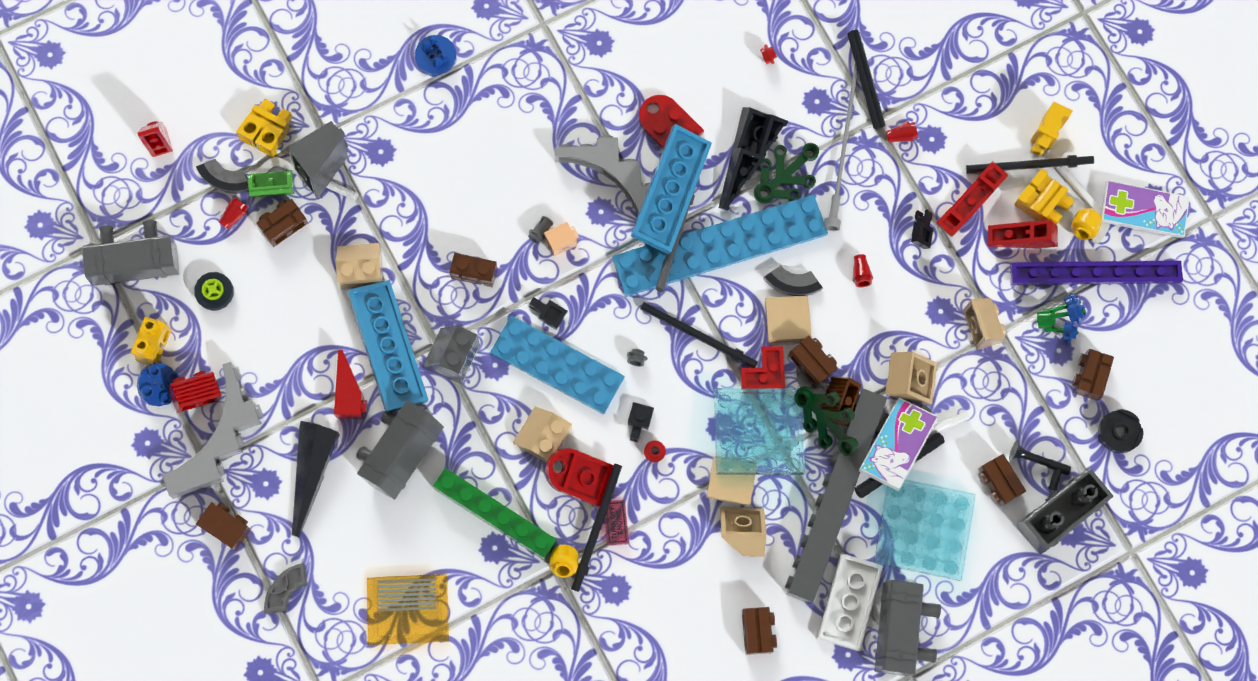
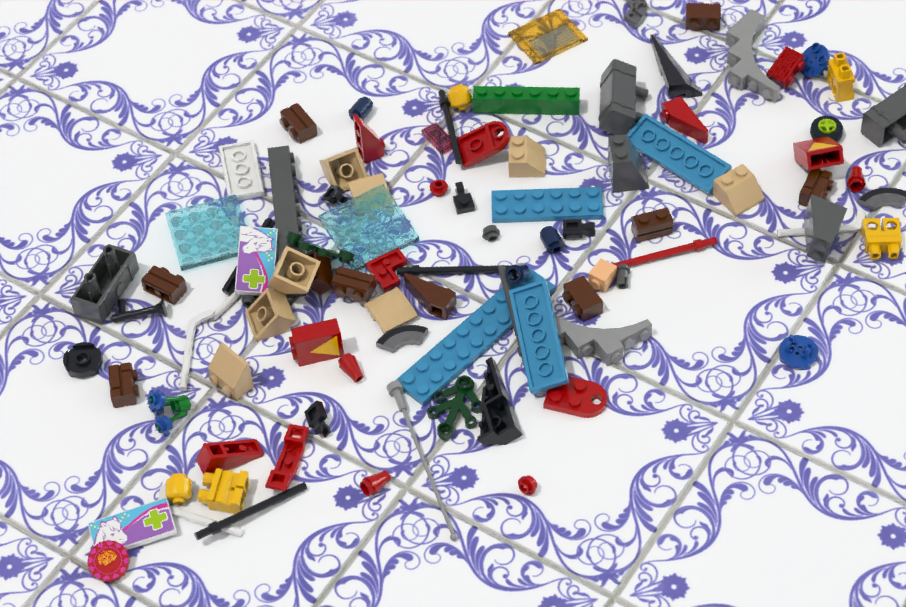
camera: 160 degrees right, 25 degrees down
bright green hinge [248,170,295,197] -> none
black axle [847,29,886,130] -> none
dark grey piece [874,580,941,676] -> none
dark purple plate [1010,260,1183,285] -> none
yellow hips [1030,101,1073,157] -> none
none -> red tile [87,540,130,583]
none -> white piece [179,309,215,392]
none -> tan slope [267,246,321,294]
none -> red brick [289,318,344,367]
none -> black plate [321,185,349,205]
none -> dark blue brick [349,96,373,120]
none -> red slope [353,114,385,164]
none -> reddish brown slope [404,273,457,320]
none -> dark blue brick [506,263,530,284]
none -> dark blue brick [540,226,564,254]
none -> reddish brown brick [562,275,603,322]
none -> red bar [612,237,717,267]
none -> red brick [793,136,844,171]

